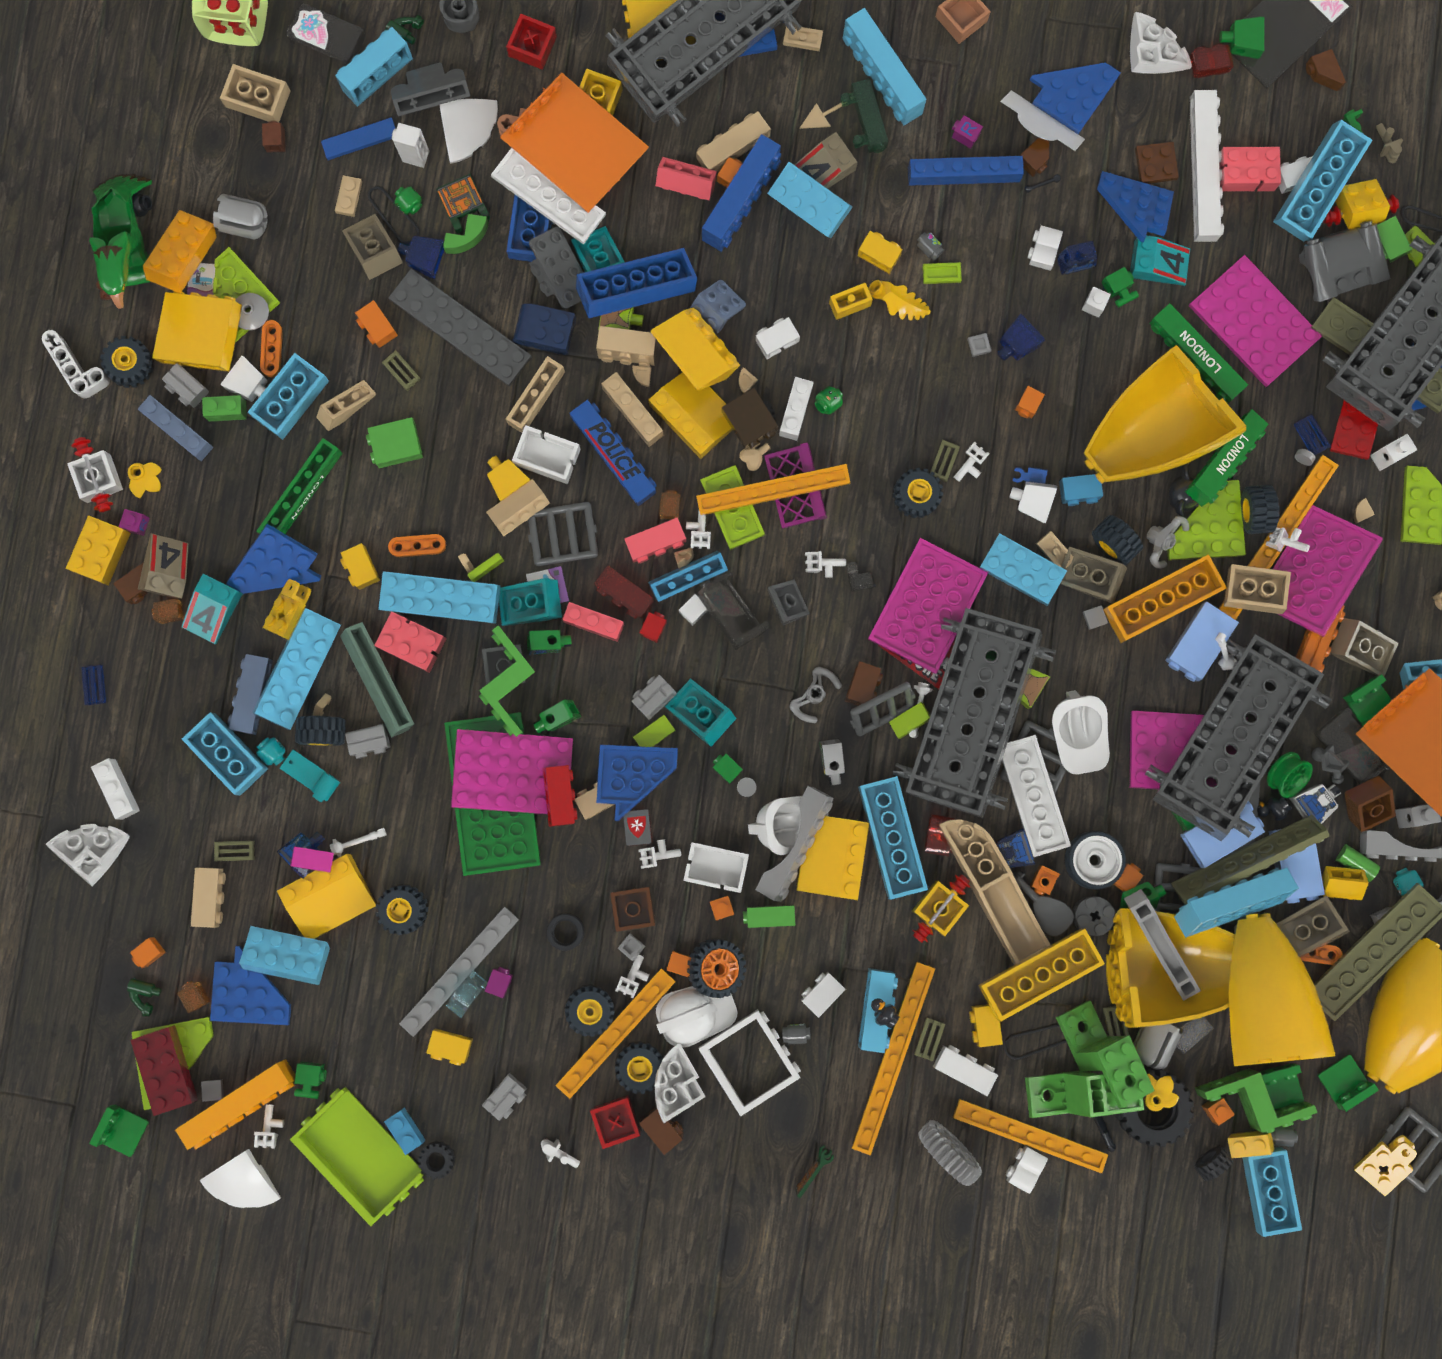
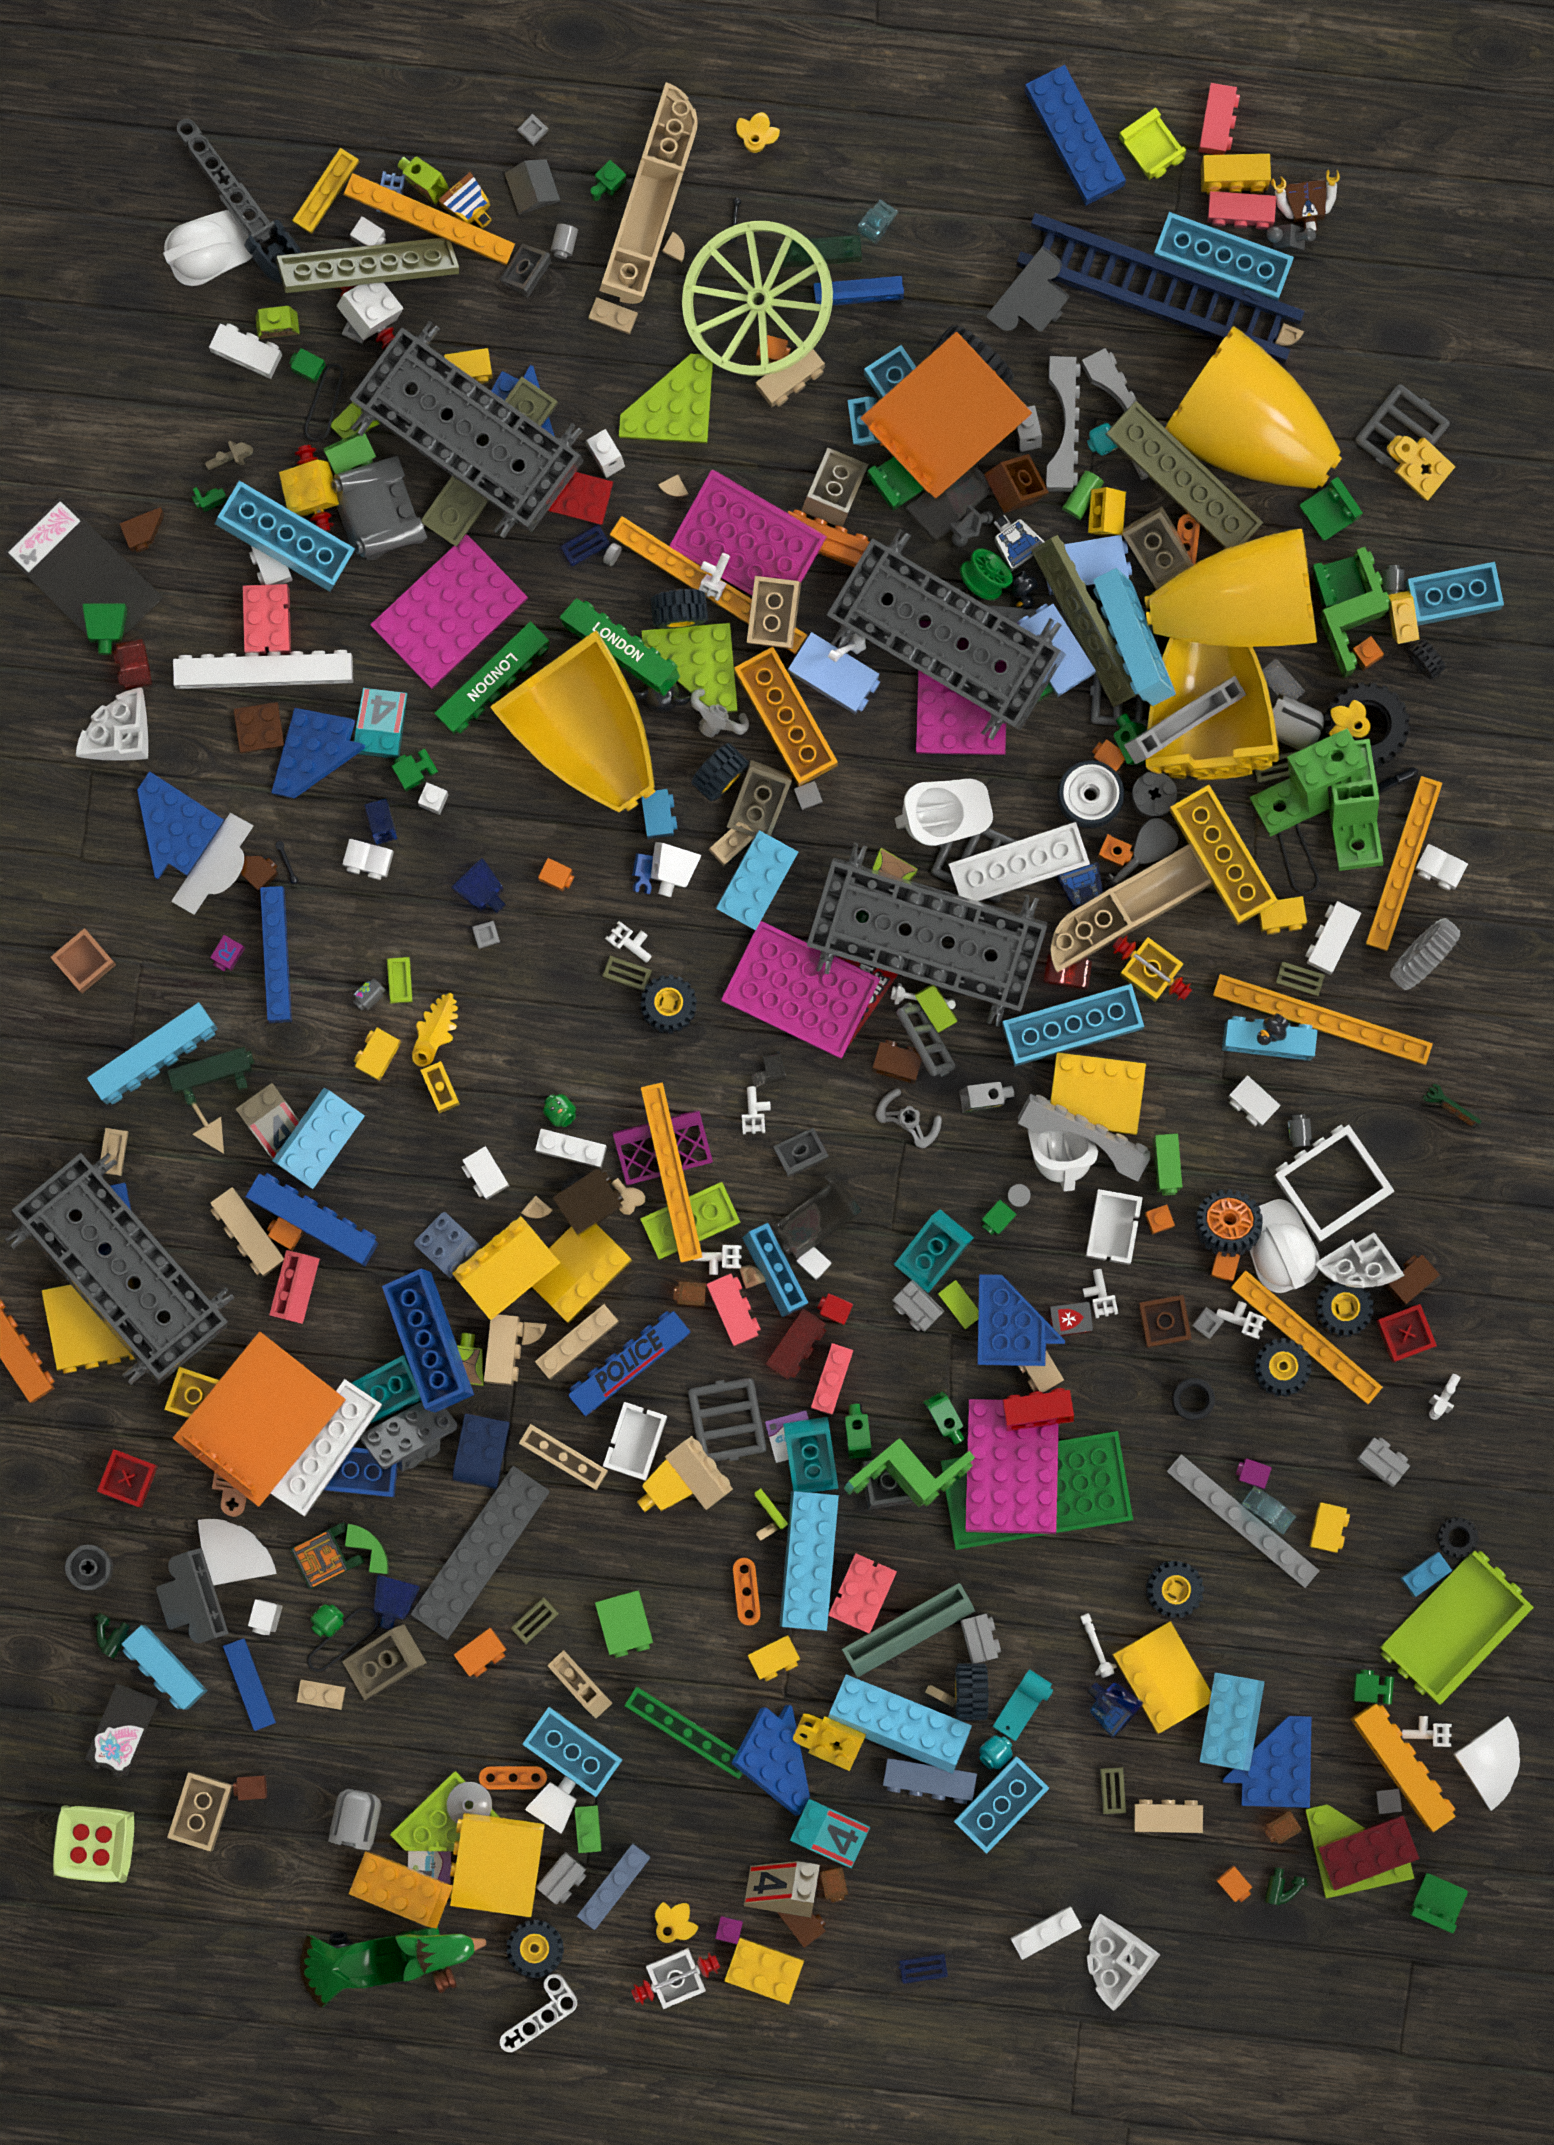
camera: 90 degrees left, 0 degrees up
dark pink tile [290,847,334,872] -> none

